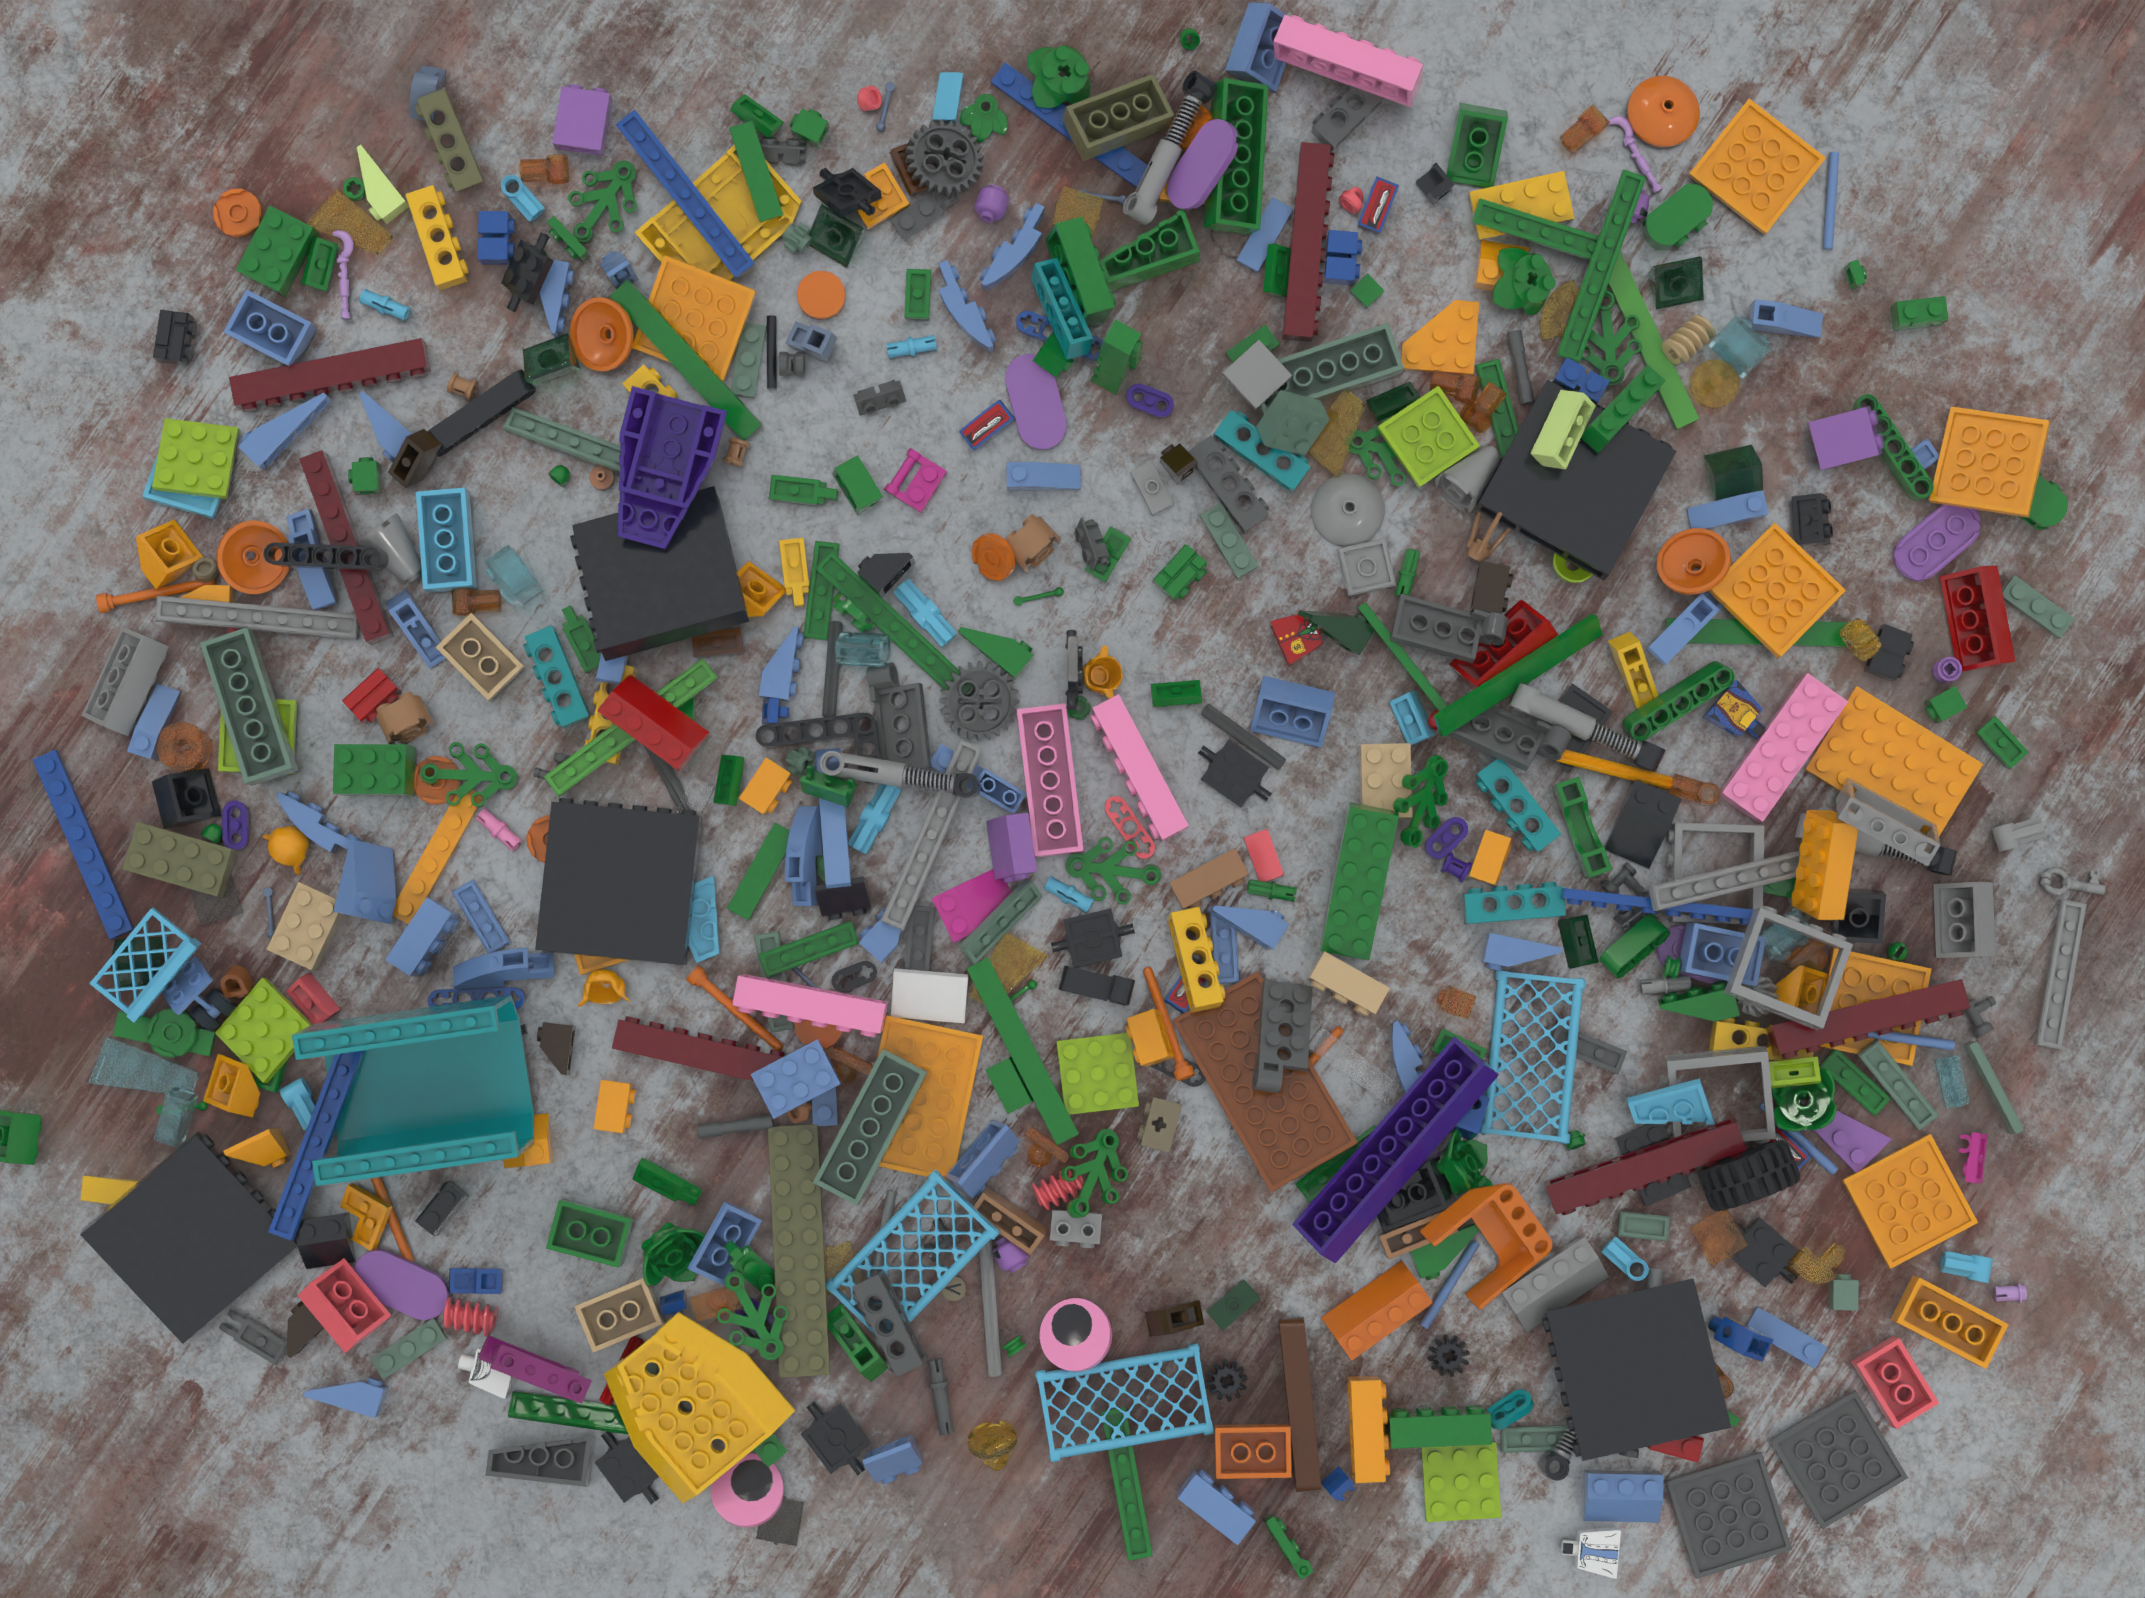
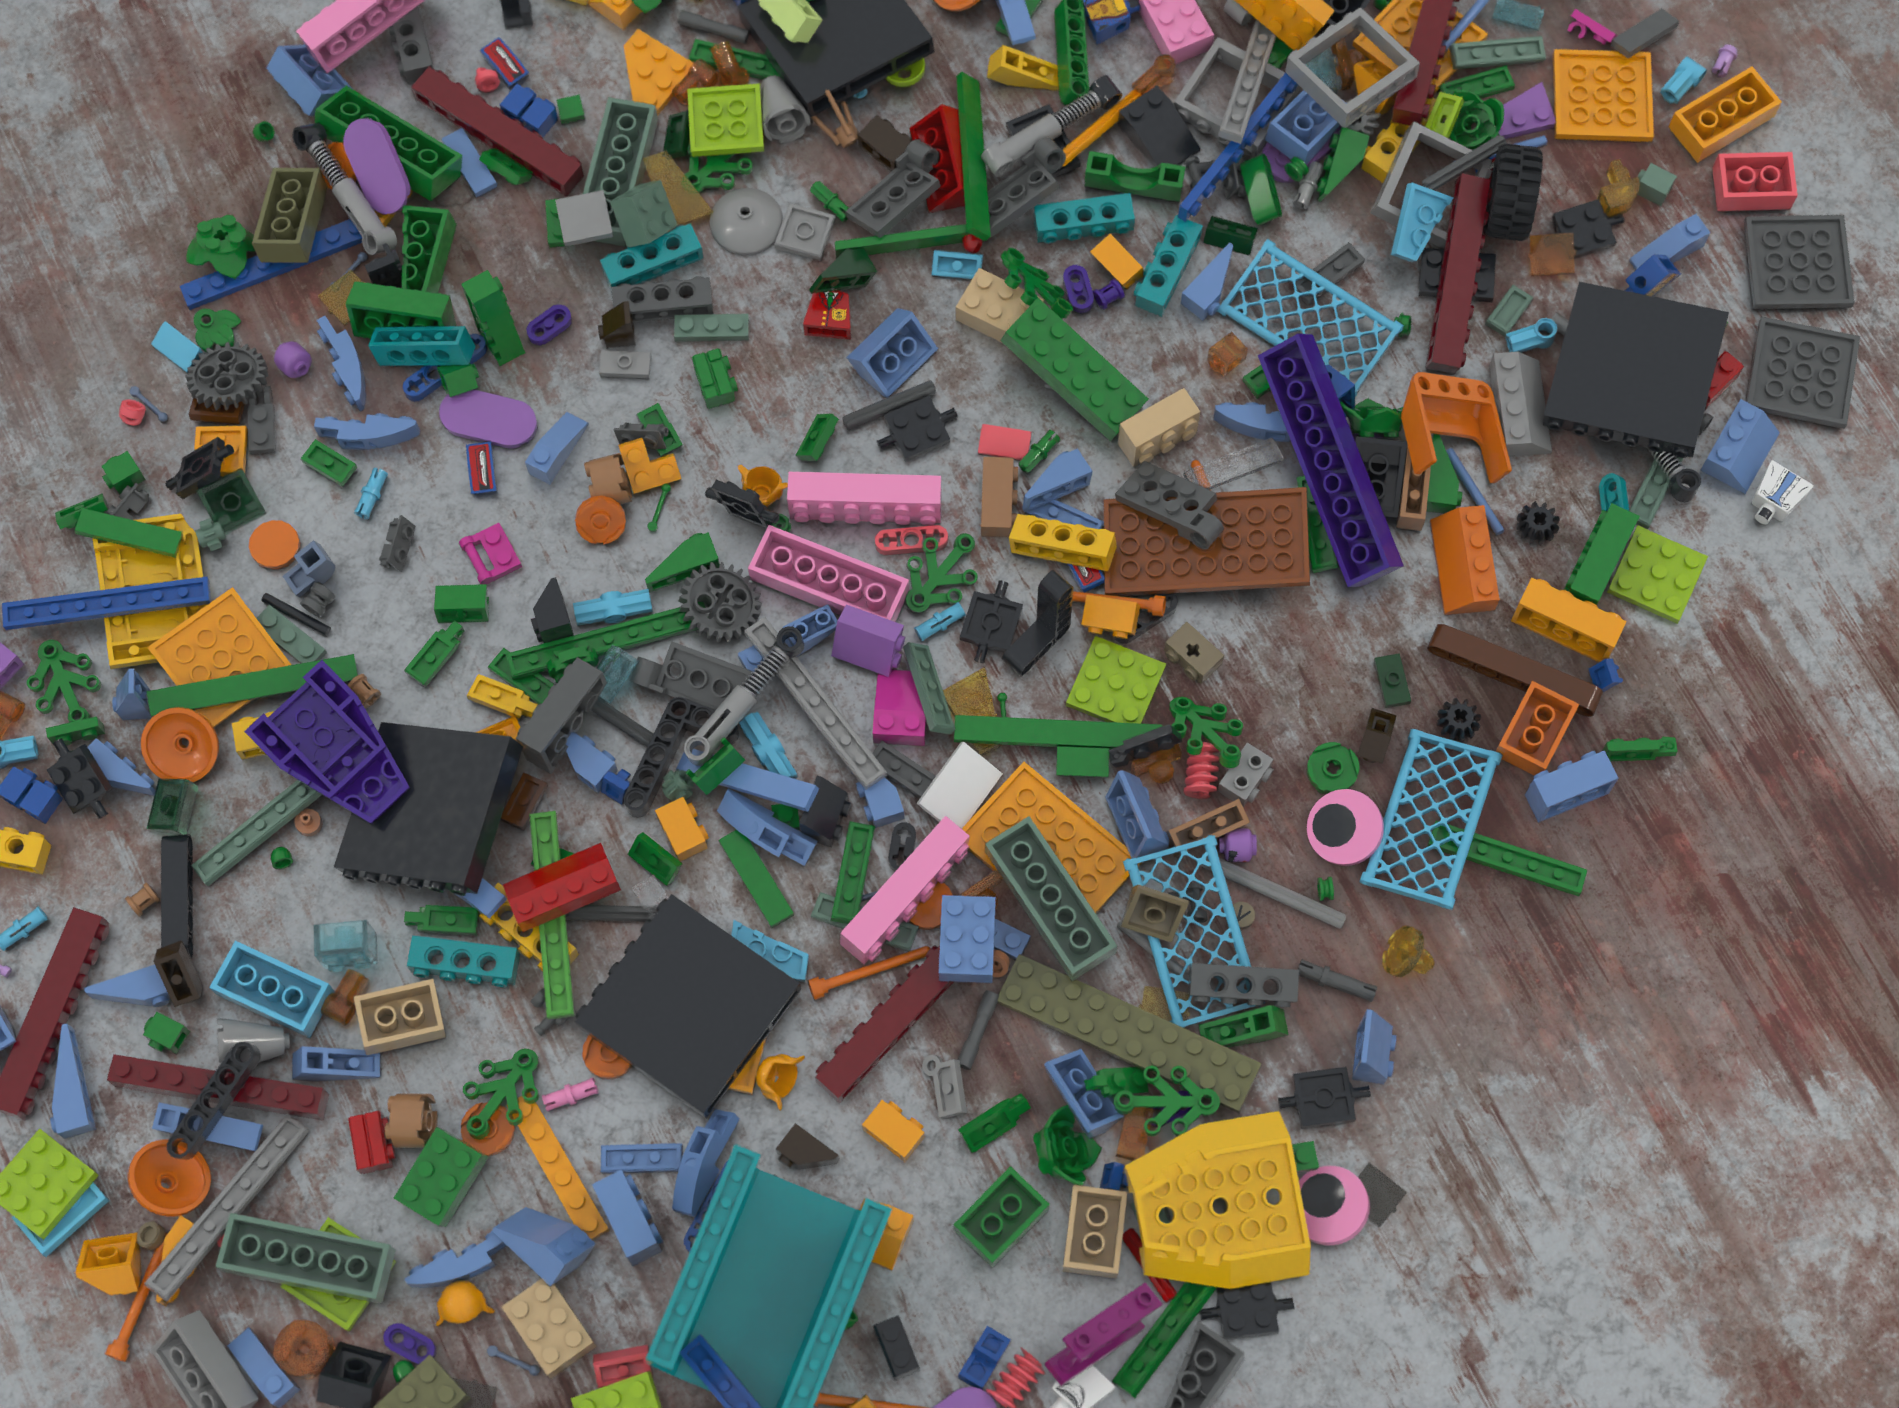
camera: 60 degrees left, 15 degrees down
none -> black bracket [364,243,402,288]
none -> dark grey wedge [516,657,607,774]
none -> light orange plate [618,438,682,494]
none -> light grey hinge [922,1055,967,1119]
none -> black hinge [1108,724,1182,768]
none -> dark tan slope [1121,885,1189,943]
none -> green plate [1306,742,1360,794]
none -> dark grey axle [1422,135,1507,190]
none -> dark grey tile [1611,8,1679,58]

